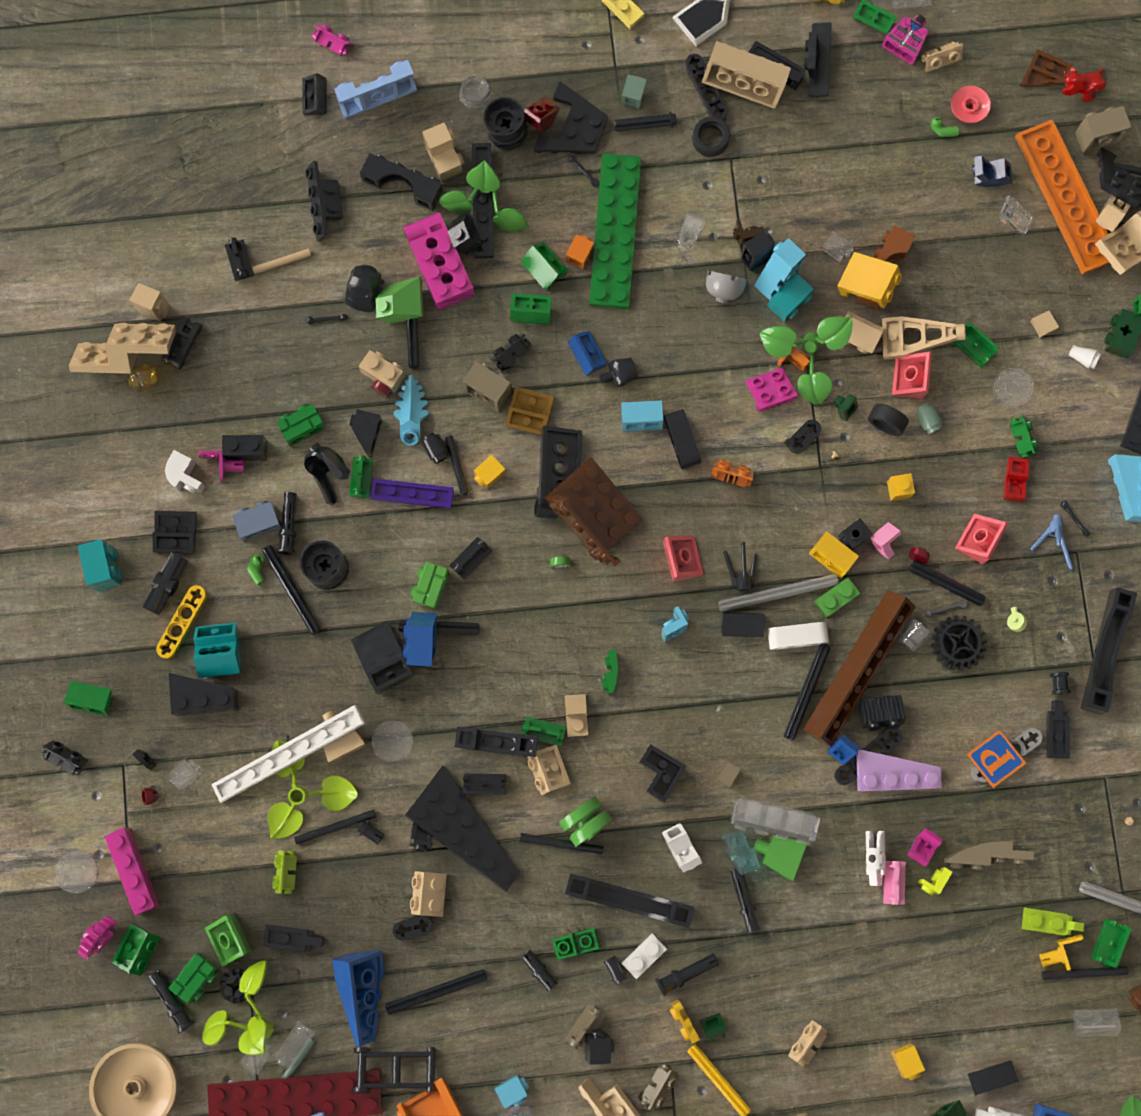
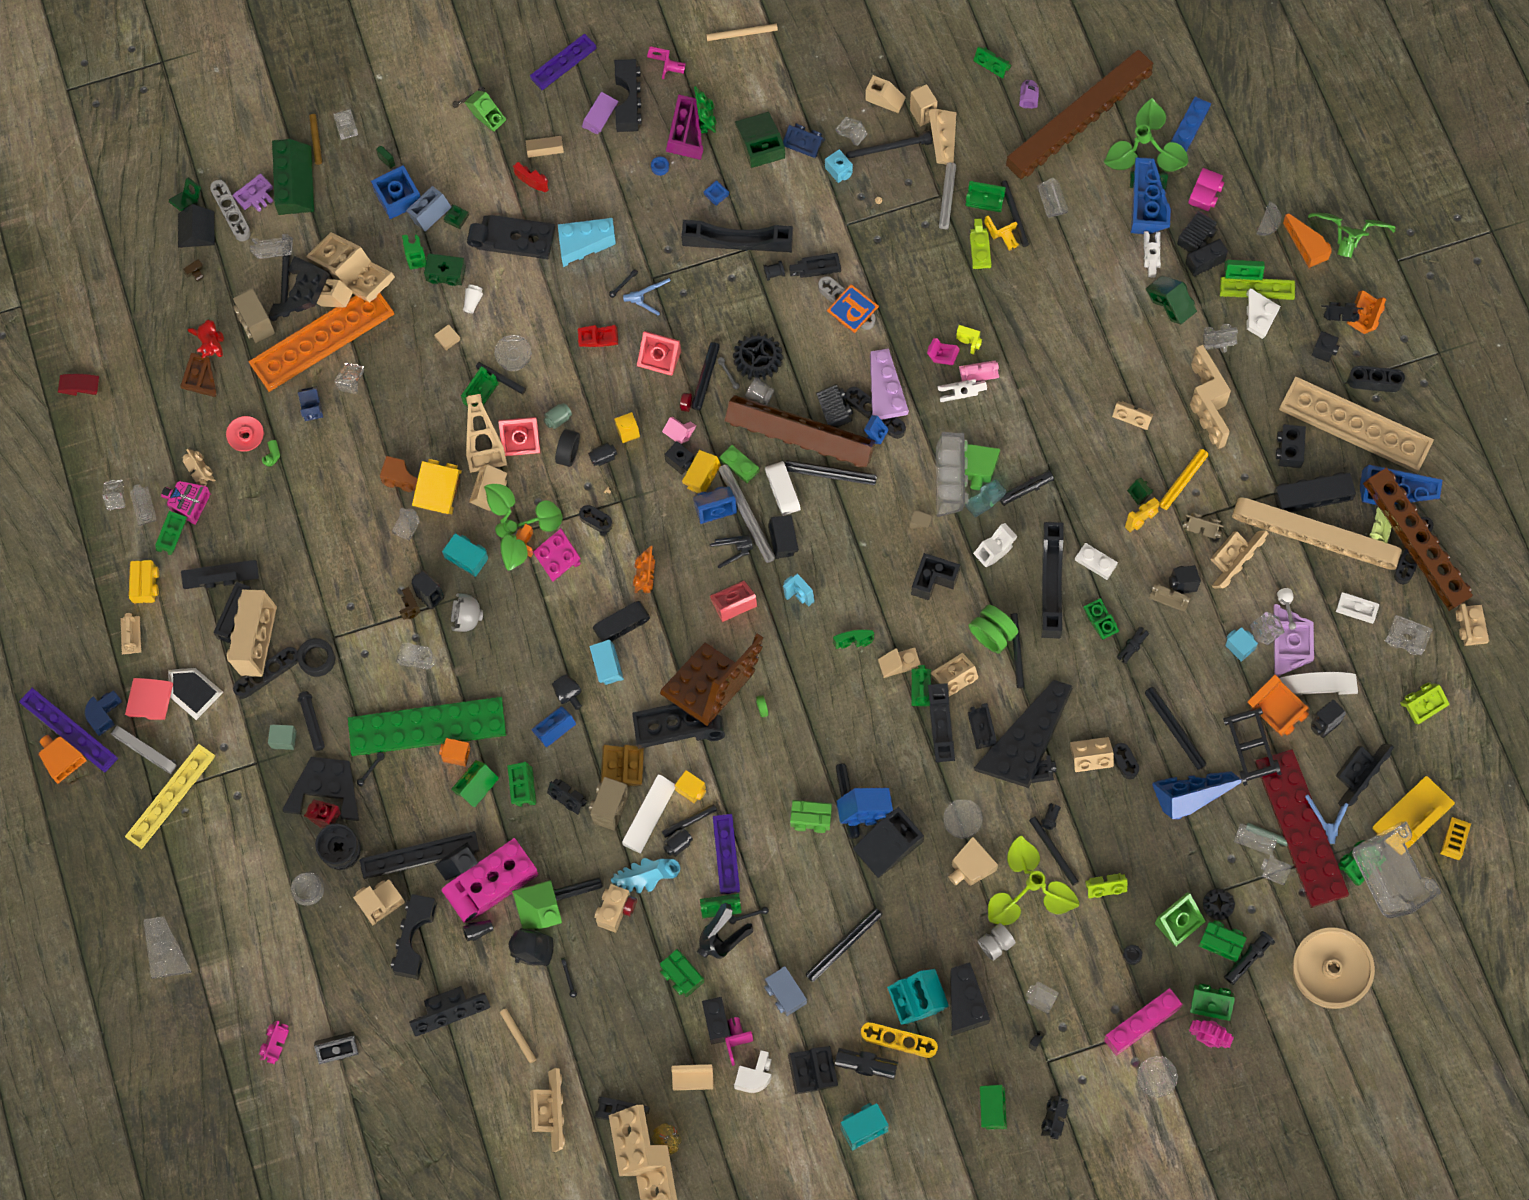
camera: 100 degrees left, 10 degrees down
tan brick [129,283,169,322] -> none
dark red hinge [141,788,158,805] -> none
lime plant [202,960,274,1055] -> none
white tile [211,705,366,803] -> none
black hinge [225,237,254,282] -> none
bright green arm [247,554,265,586] -> none
black hinge [263,925,324,951] -> none
black pin [277,492,297,555] -> none
black wheel [300,540,349,590] -> none
light blue piece [334,60,417,119] -> none
black slope [350,409,382,458] -> none
bright green plant [439,160,529,232] -> none
black hinge [449,537,492,580] -> none
black pin [603,956,627,985] -> none
black pin [655,953,719,997] -> none
medium azure wedge [754,238,806,300] -> none
dark green tile [834,394,859,422] -> none
yellow brick [891,1043,925,1080] -> none
dark tan slope [944,841,1034,870] -> none
black slope [968,1060,1019,1095] -> none
yellowish green piece [1007,607,1027,632] -> none
green hinge [1010,415,1039,458] -> none
none -> black cone [463,920,494,942]
none -> black bar [476,362,526,395]
none -> tan bracket [530,1068,565,1152]
none -> black brick [588,442,617,466]
none -> white slope [622,774,675,854]
none -> tan panel [672,1064,713,1091]
none -> blue slope [693,486,737,524]
none -> black hinge [729,907,769,924]
none -> light grey wheel [978,923,1016,961]
none -> black tile [1122,945,1143,965]

